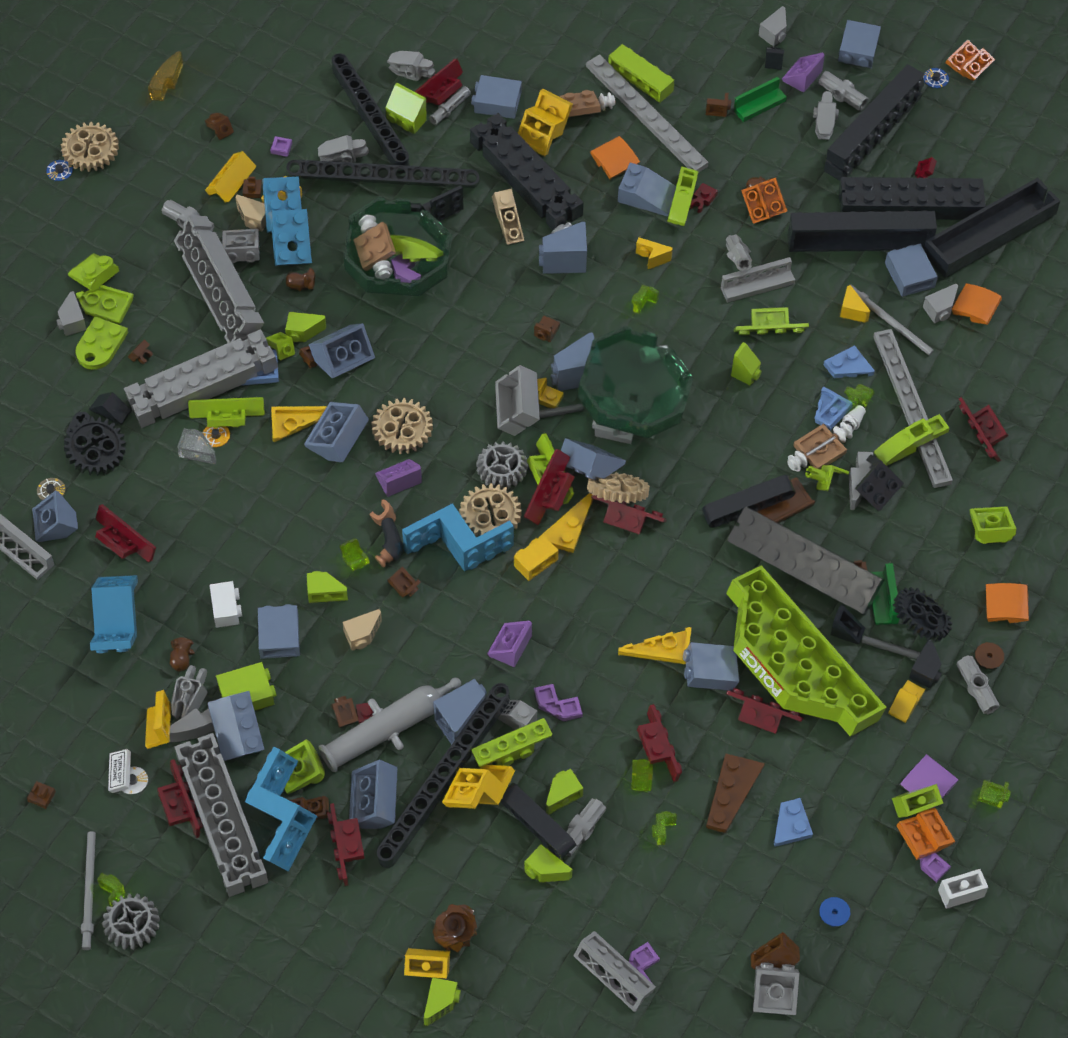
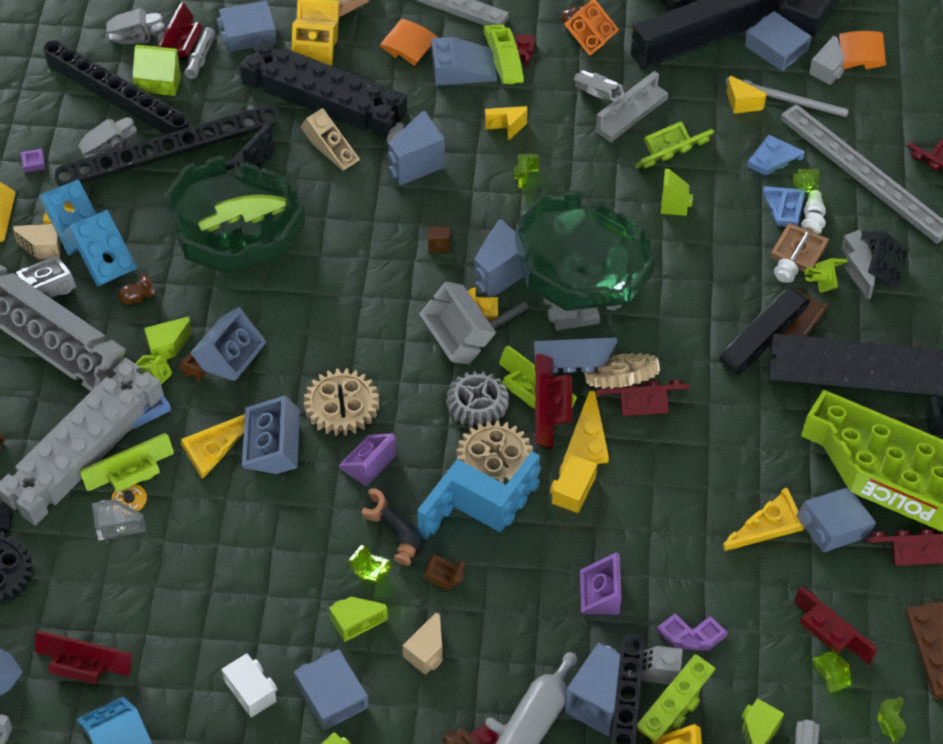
camera: 25 degrees left, 5 degrees down
reddish brown tile [243,177,262,198] -> none
medium nougat plate [354,215,396,280] -> none
medium lavender tile [390,254,421,287] -> none
lime slope [874,414,949,466] -> none

